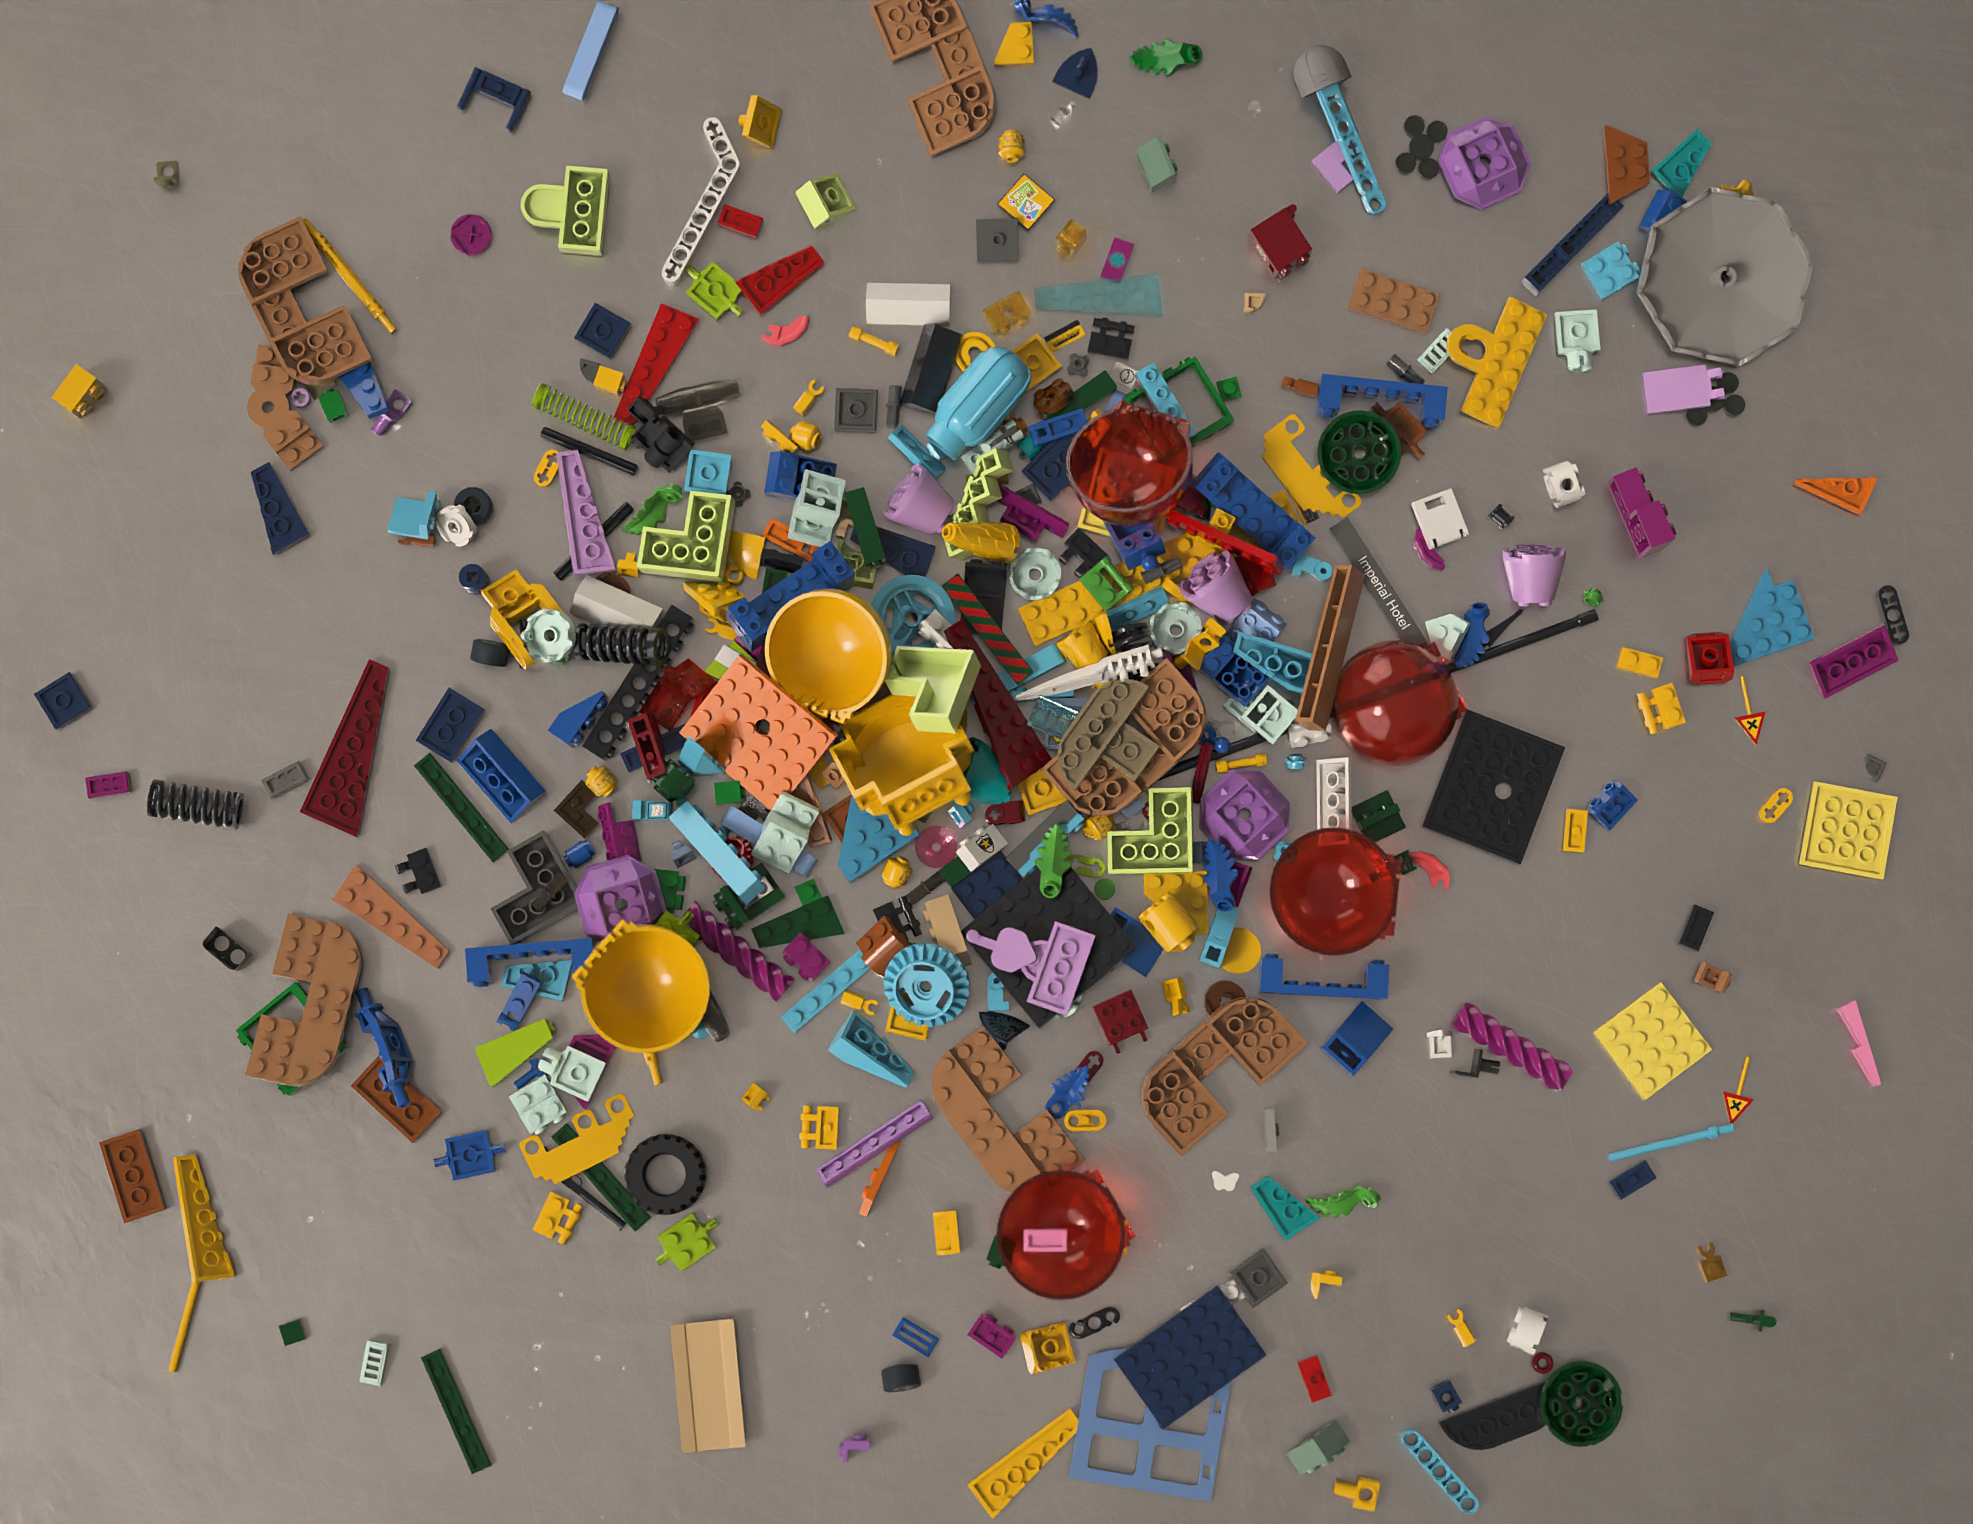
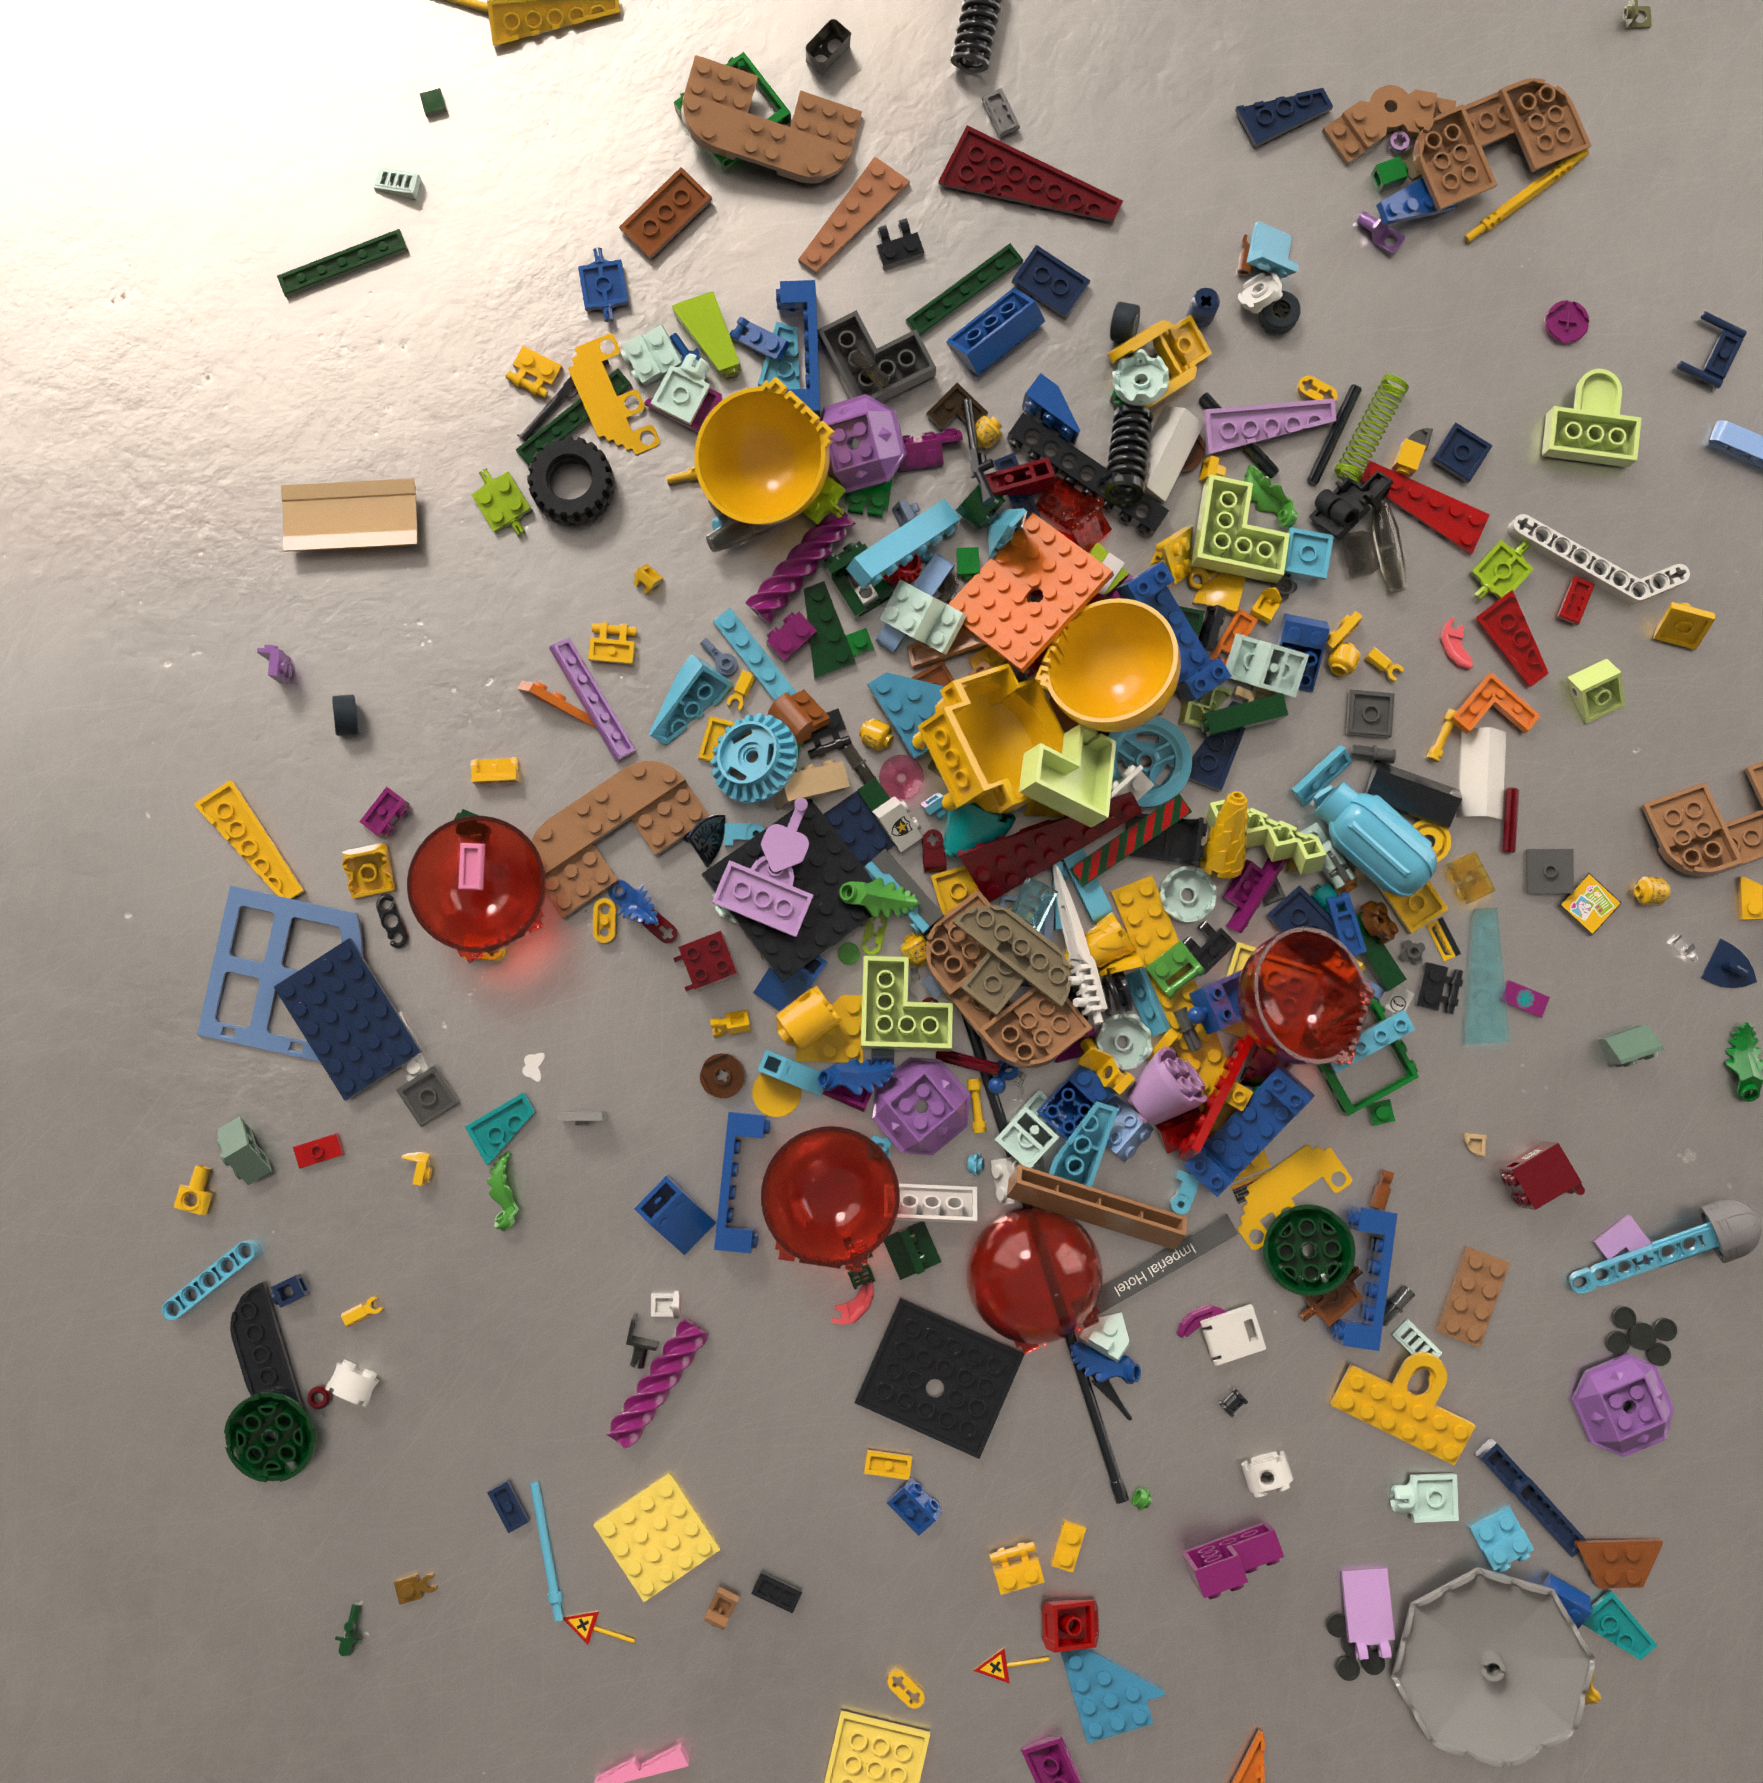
camera: 85 degrees right, 0 degrees up
blue plate [355,988,413,1108] -> none
blue brick [563,840,596,869] -> none
medium azure leg [632,800,672,821] -> none
yellow bar [705,617,738,641] -> none
lavender cone [883,463,957,535] -> none
blue tile [892,1317,939,1357] -> none
clear yellow brick [1055,219,1087,259] -> none
medium nougat plate [1141,997,1308,1156] -> none
lavender cone [1502,544,1566,607] -> none
none -> sand blue plate [700,638,737,675]
none -> black piece [961,399,995,507]
none -> yellow plate [1250,588,1282,624]
none -> orange plate [1450,672,1541,734]
none -> dark red axle [1502,787,1519,853]

